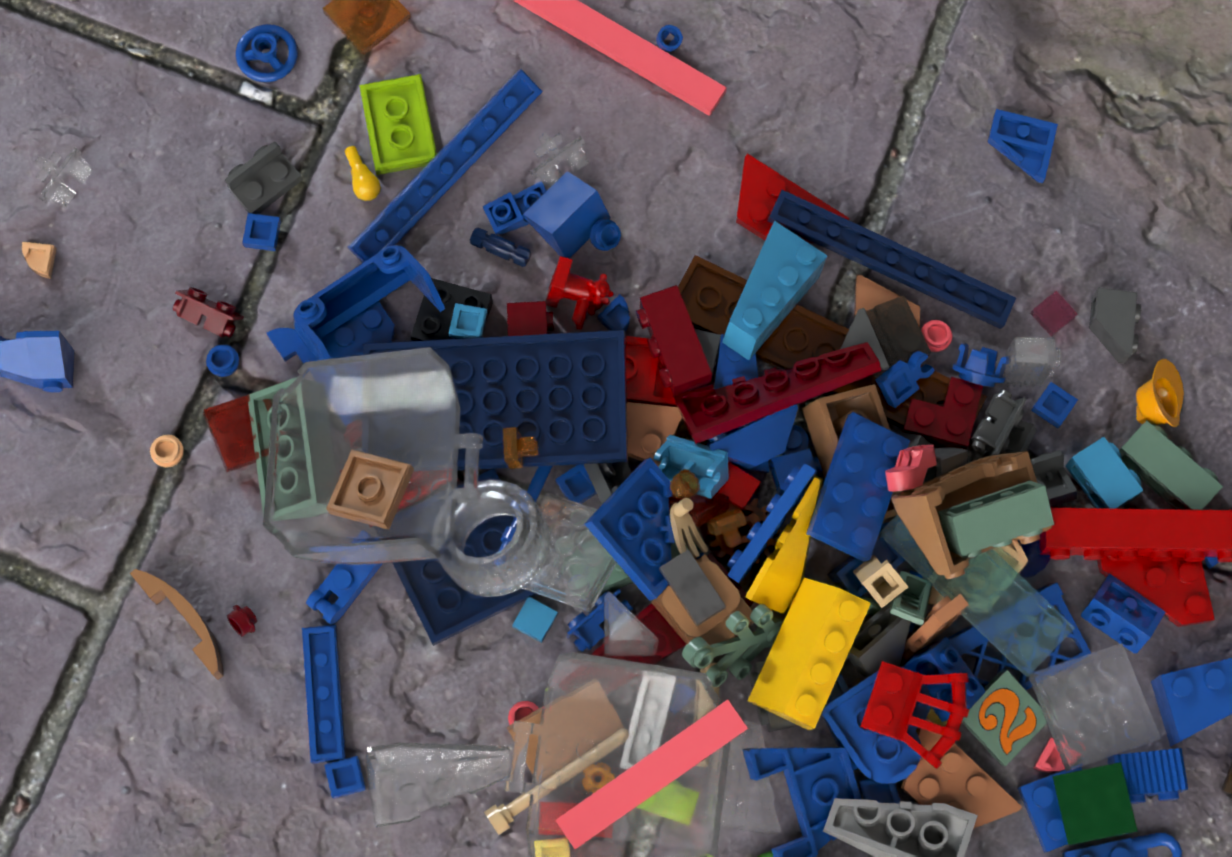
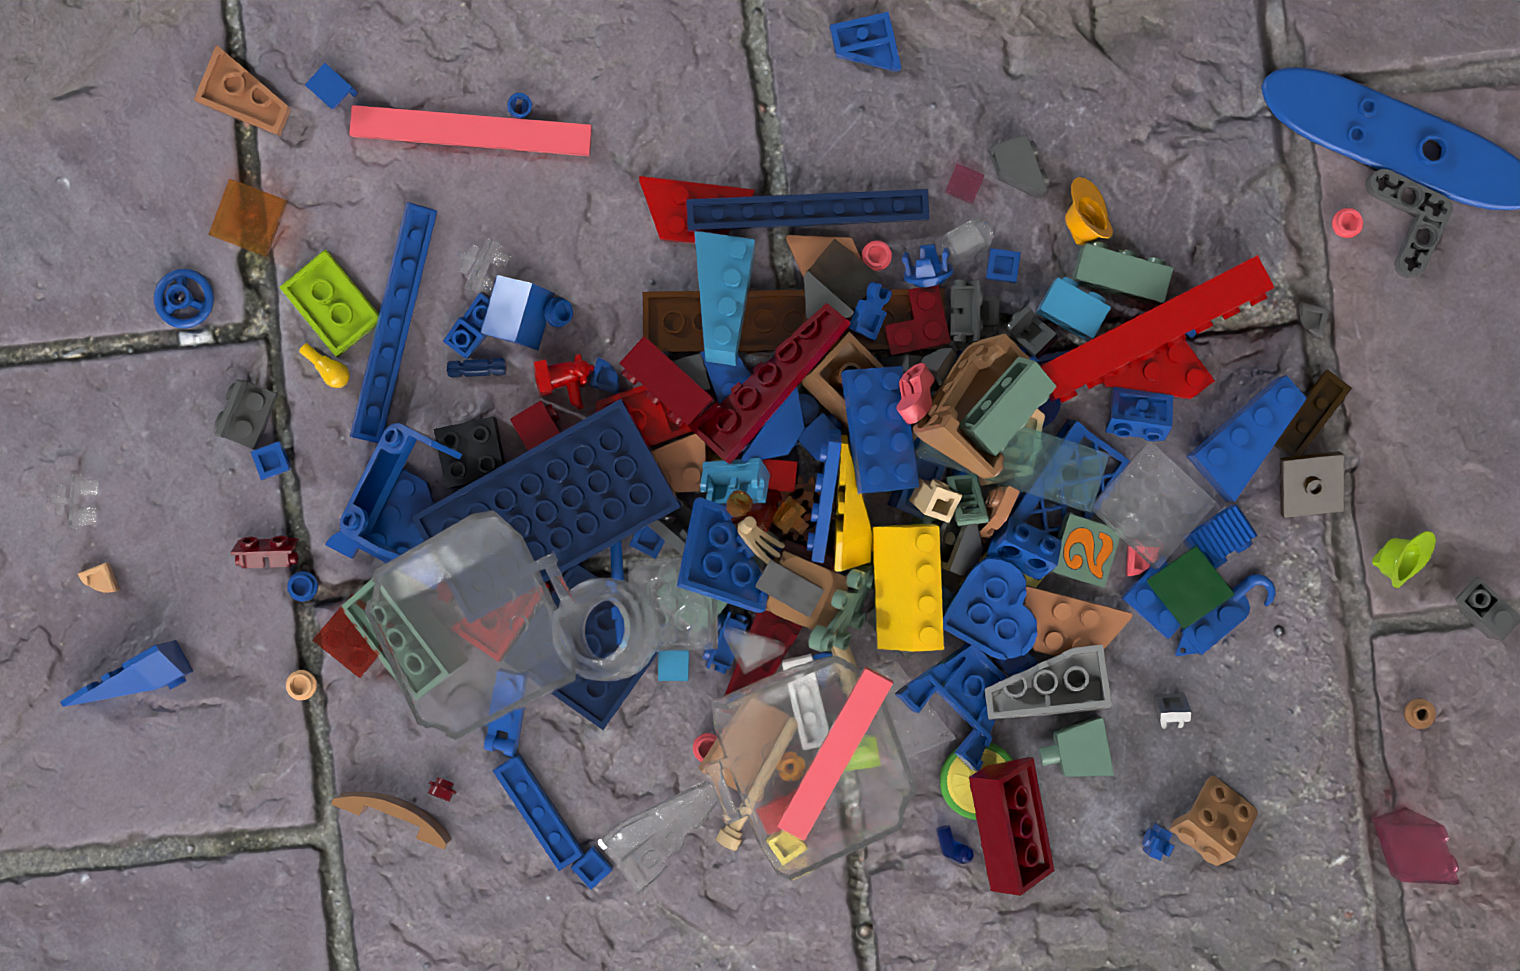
camera: 30 degrees left, 15 degrees up
medium nougat plate [326,449,414,530] -> none
dark azure tile [449,303,488,339] -> none
clear orange tile [503,427,538,469] -> none
red plate [860,661,969,769] -> none

